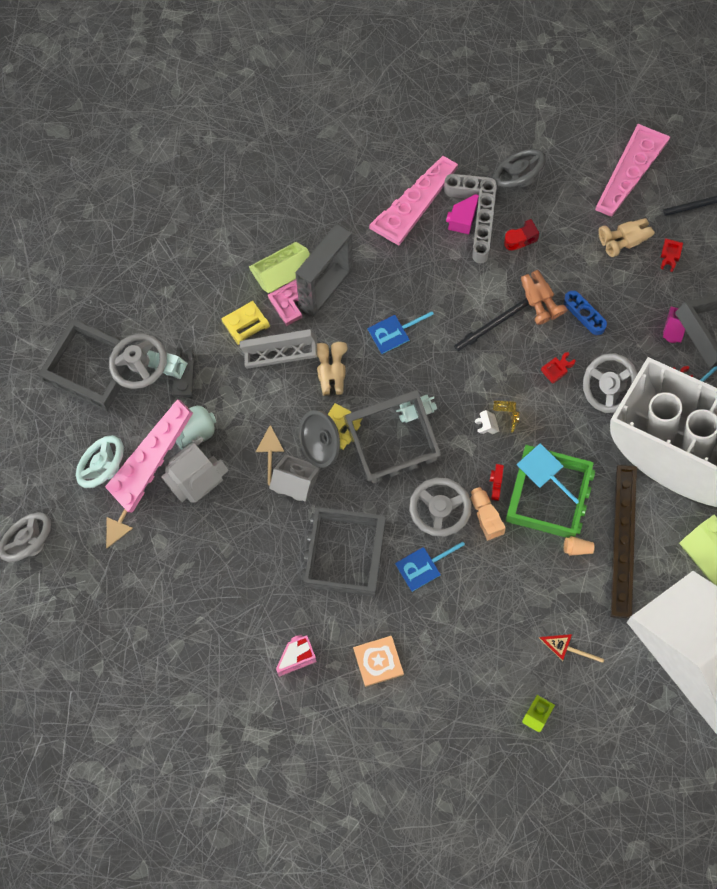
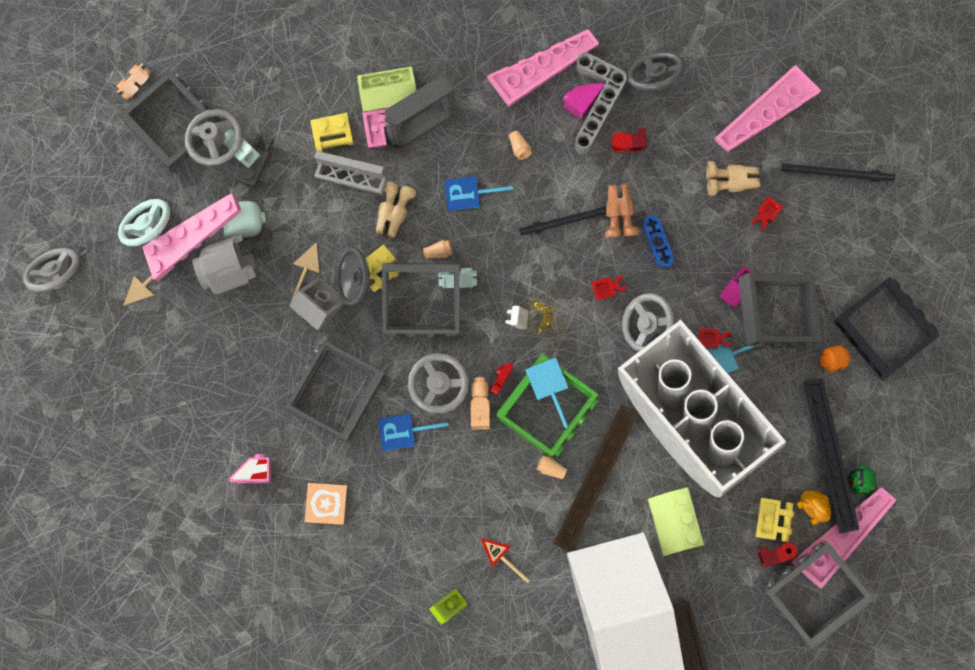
camera: 20 degrees right, 10 degrees up
none -> light nougat hinge [116,63,151,100]
none -> light nougat cone [423,239,452,259]
none -> light nougat cone [509,131,532,160]

